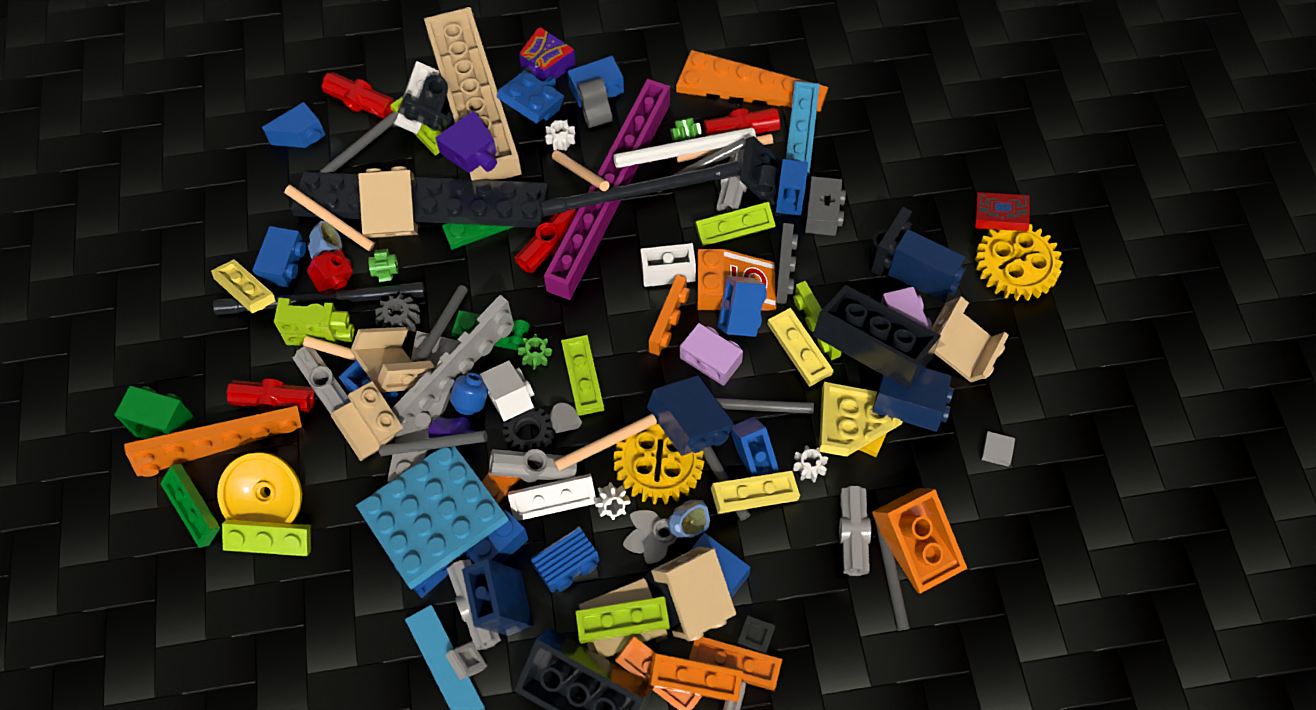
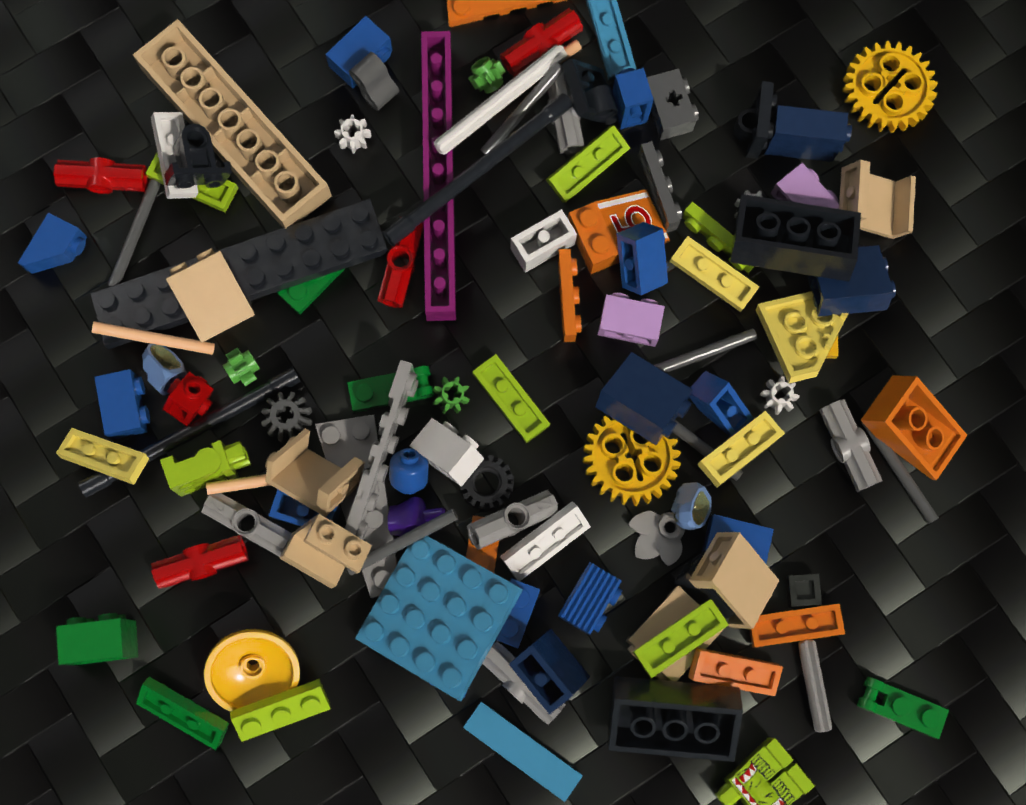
camera: 30 degrees left, 15 degrees up
orange wing [124,406,302,477] -> none
dark grey bar [413,285,468,362] -> none
dark purple torso [435,111,497,172] -> none
light grey tile [445,641,487,681] -> none
blue plate [496,70,564,123] -> none
torso [518,27,576,81] -> none
light grey tile [549,403,582,433] -> none
light nougat bar [552,151,609,191] -> none
light nougat bar [554,414,657,471] -> none
white gear [593,482,630,520] -> none
orange plate [648,654,743,702] -> none
red tile [975,192,1030,231] -> none
light grey tile [981,432,1015,467] -> none

